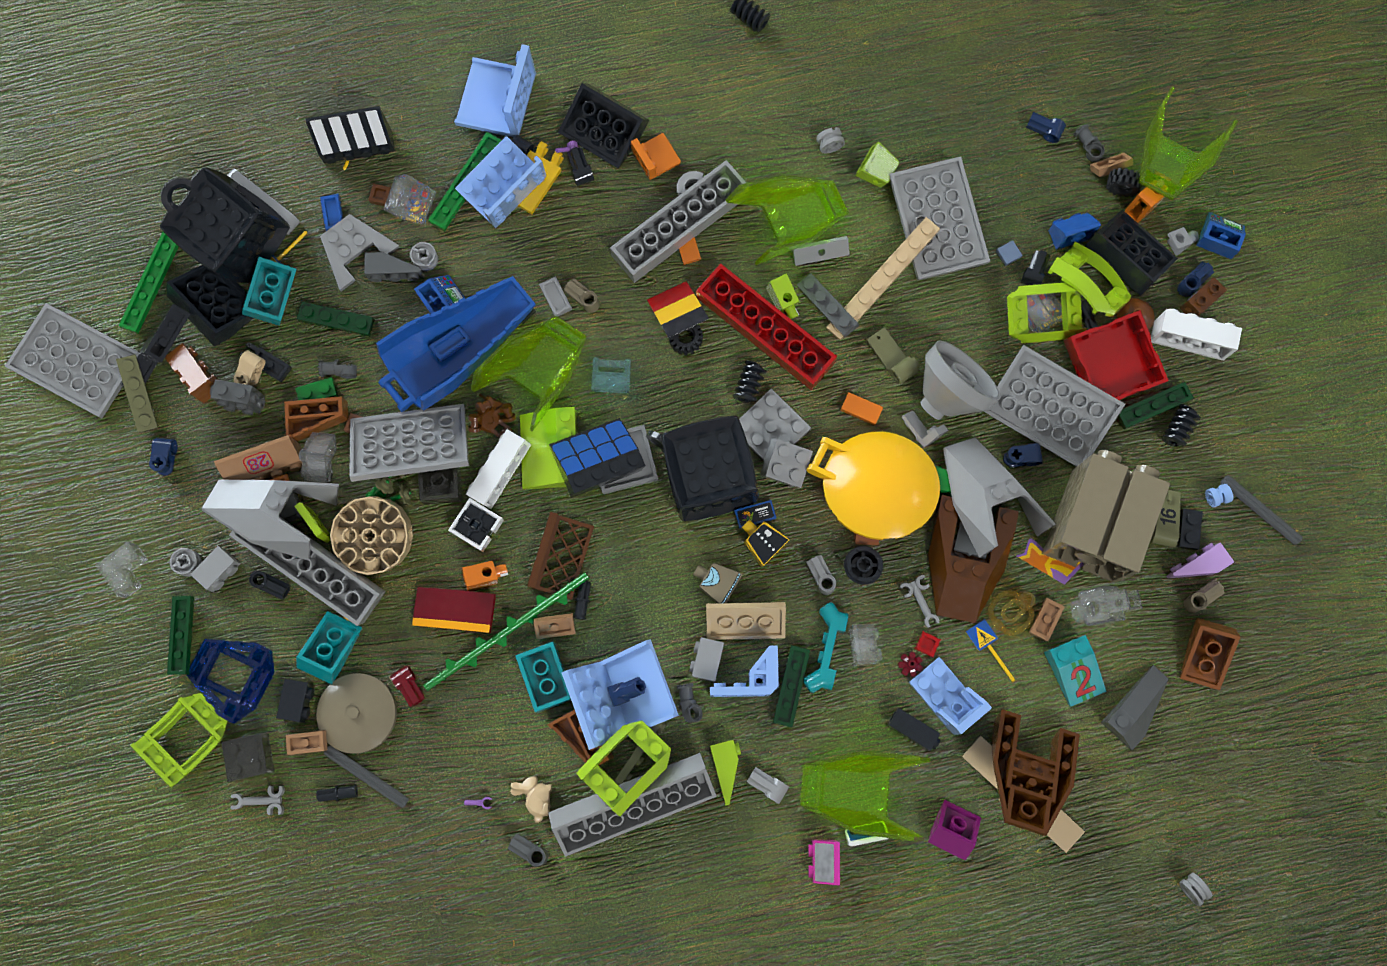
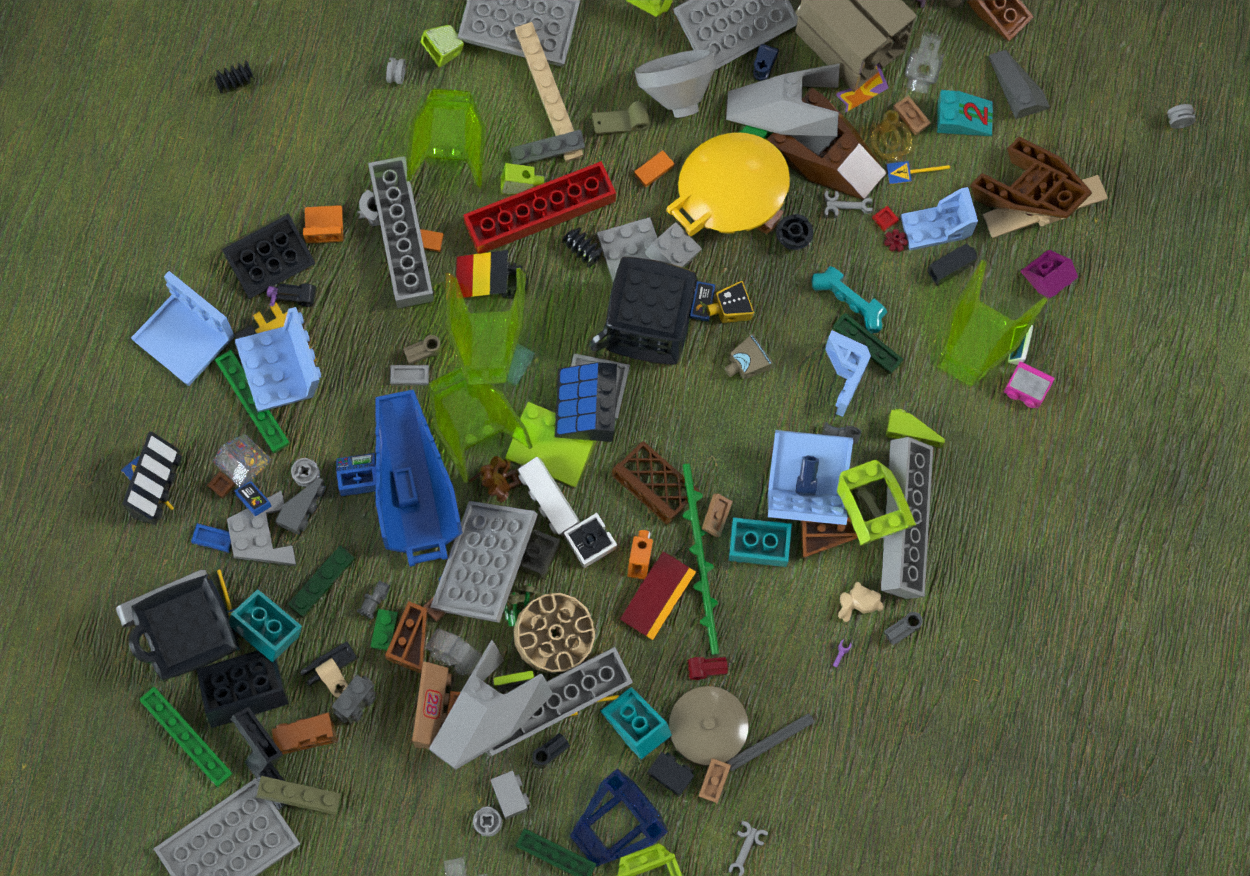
camera: 70 degrees left, 5 degrees down
dark blue piece [149,438,178,476] -> none
clear smoke brick [221,733,275,782] -> none
black axle [316,785,358,802] -> none
black axle [573,581,591,620] -> none
light grey brick [689,637,724,682] -> none
tan plate [706,602,786,640] -> none
light grey piece [747,767,789,804] -> none
light grey tile [792,236,849,266] -> none
light grey piece [806,555,836,595] -> none
clear slope [848,624,882,667] -> none
light grey bracket [902,411,948,447] -> none
none -> tile [234,481,272,516]
none -> clear neon green windscreen [445,268,526,385]

